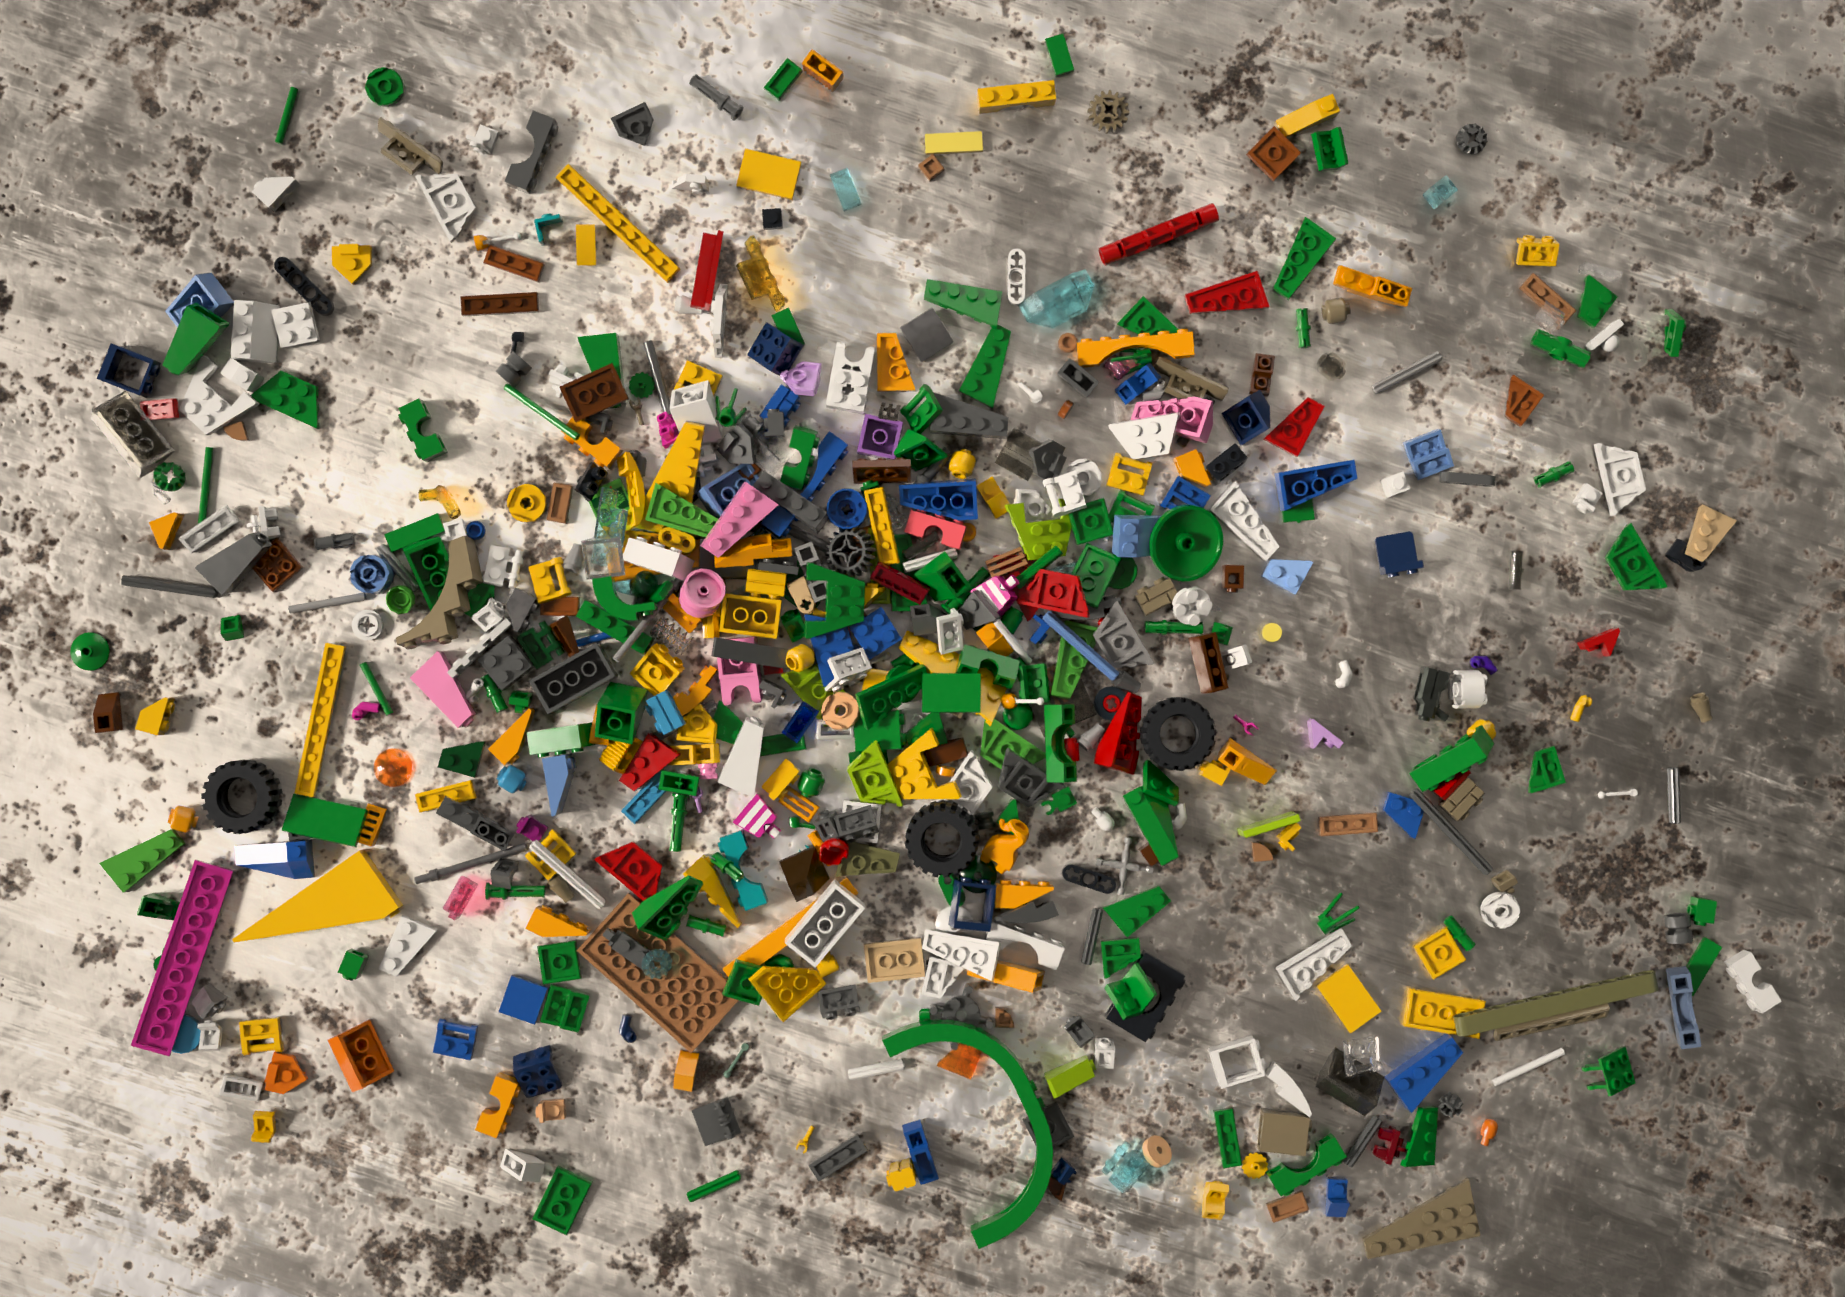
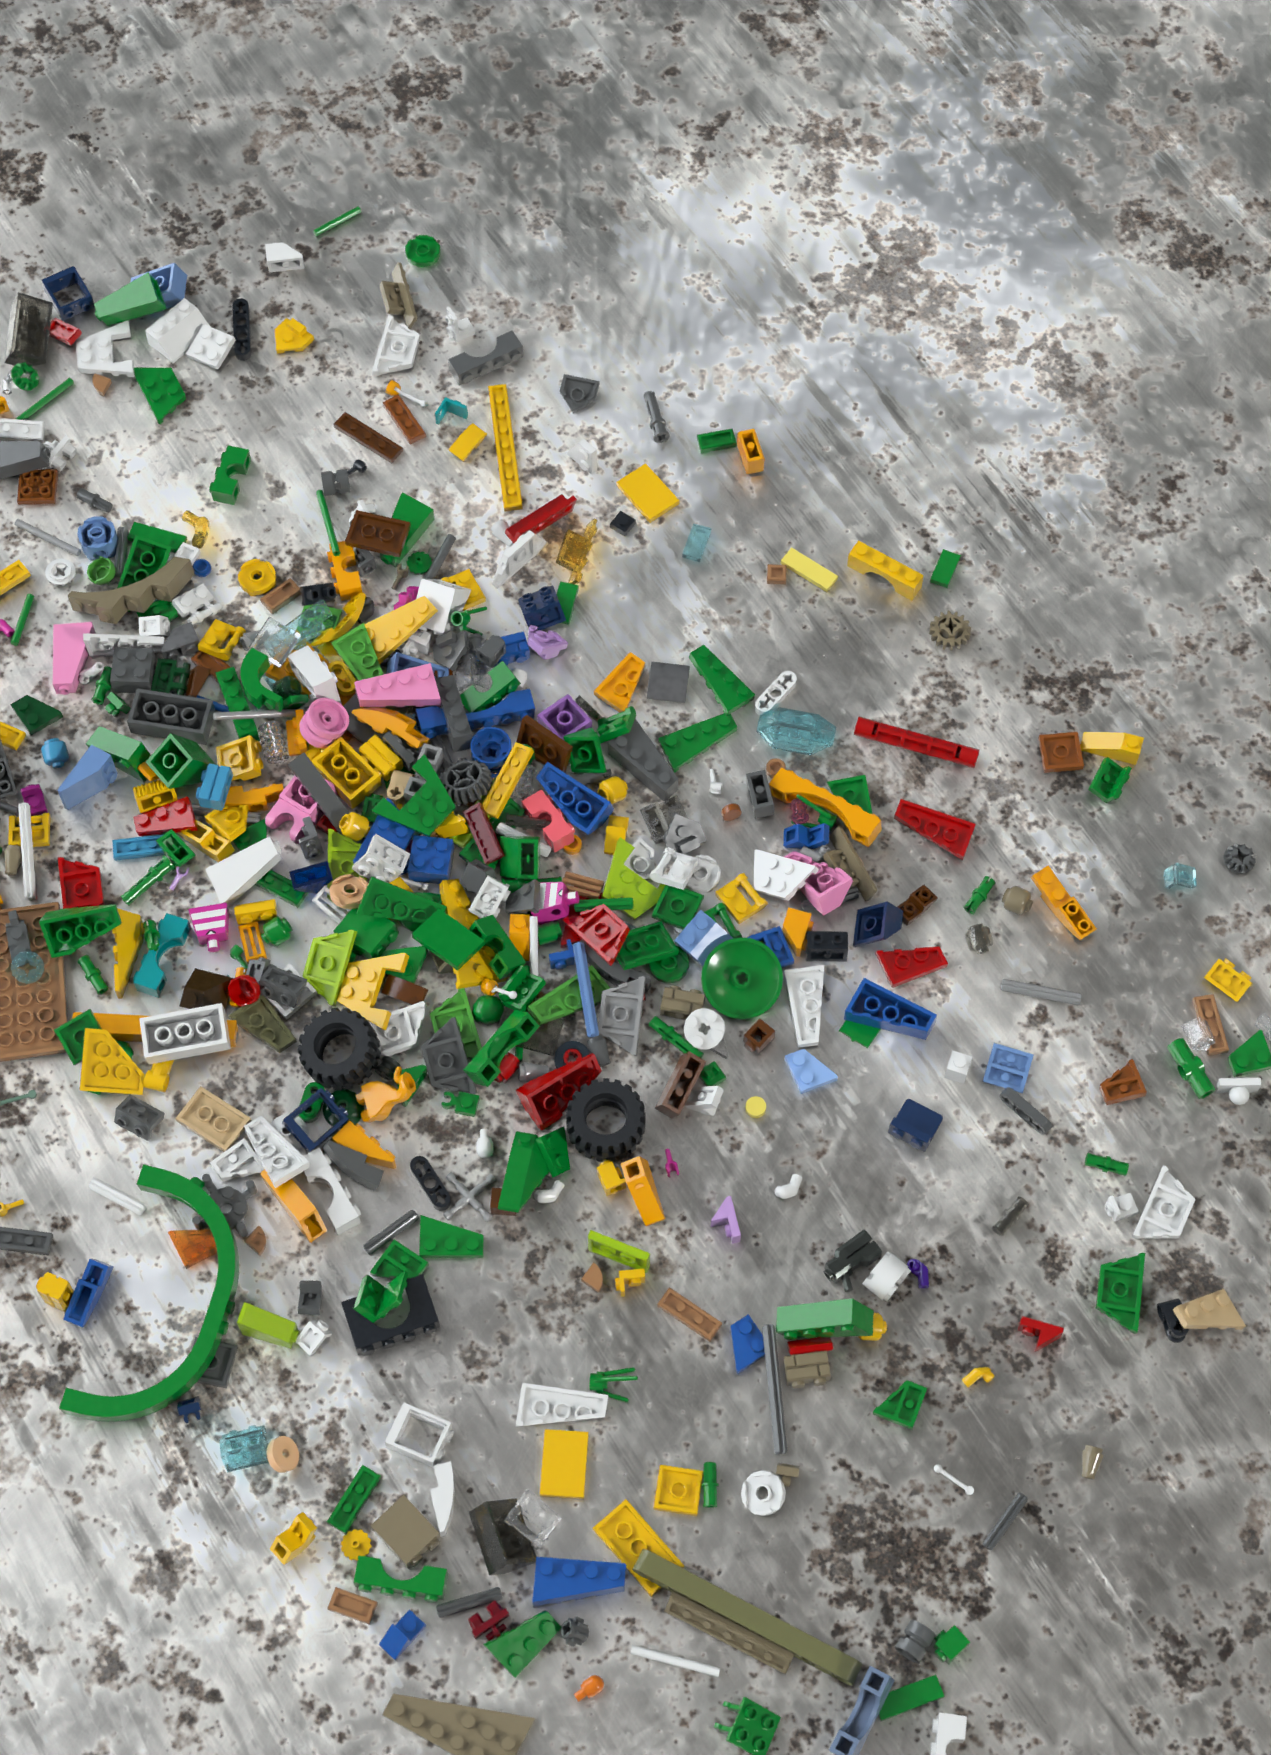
camera: 40 degrees right, 25 degrees down
white slope [221,357,264,393] -> none
light orange slope [488,708,535,765] -> none
bright pink wheel [698,763,718,779] -> none
white brick [826,341,875,415] -> none
light orange tile [935,765,955,777] -> none
reddish brown tile [1048,1176,1067,1201] -> none
green wing [1273,217,1336,300] -> none

